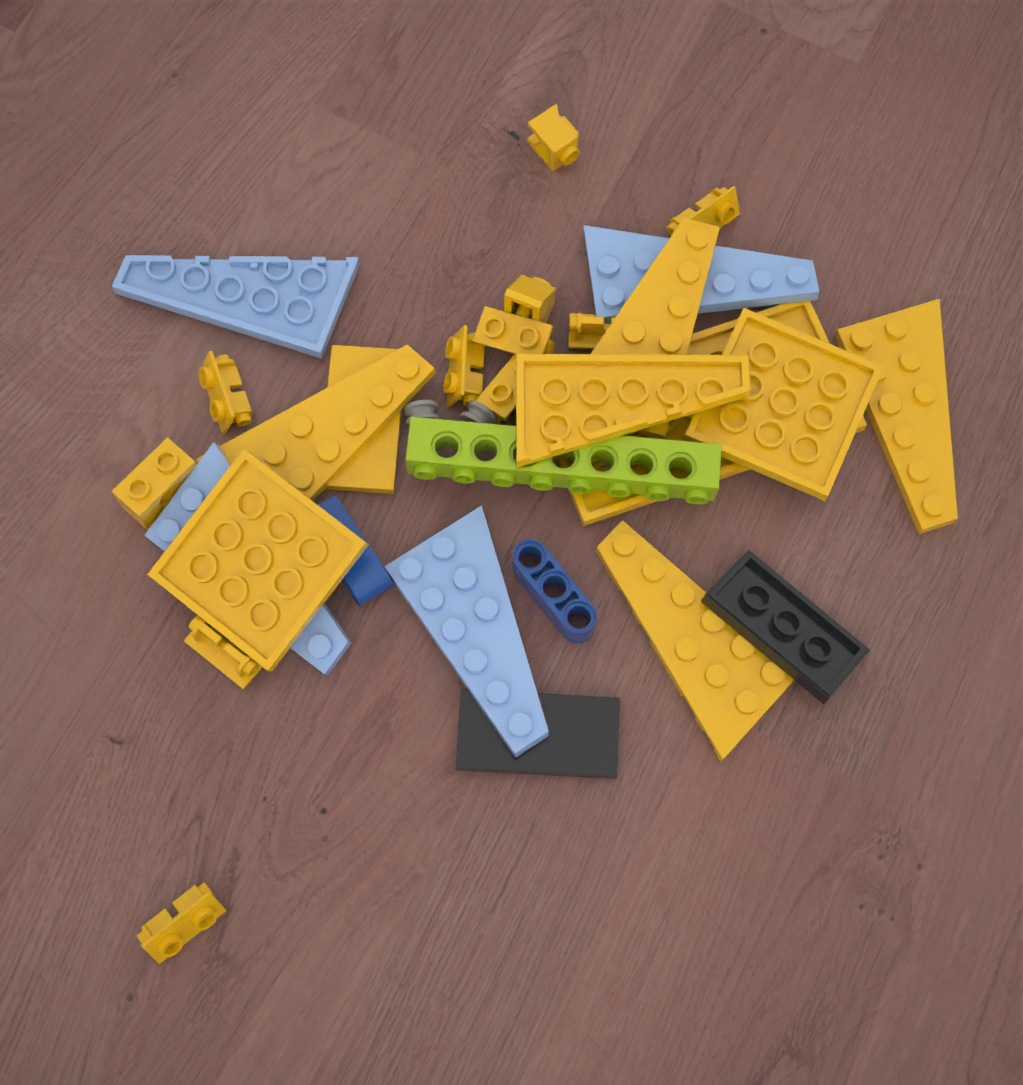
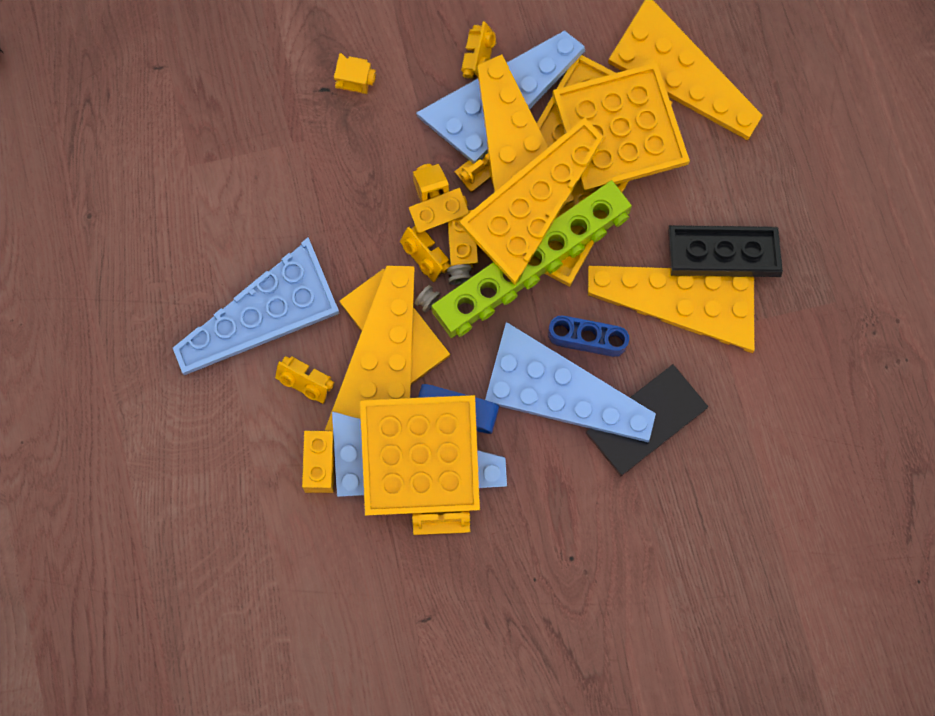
camera: 40 degrees left, 5 degrees up
yellow hinge [136,882,227,964] -> none

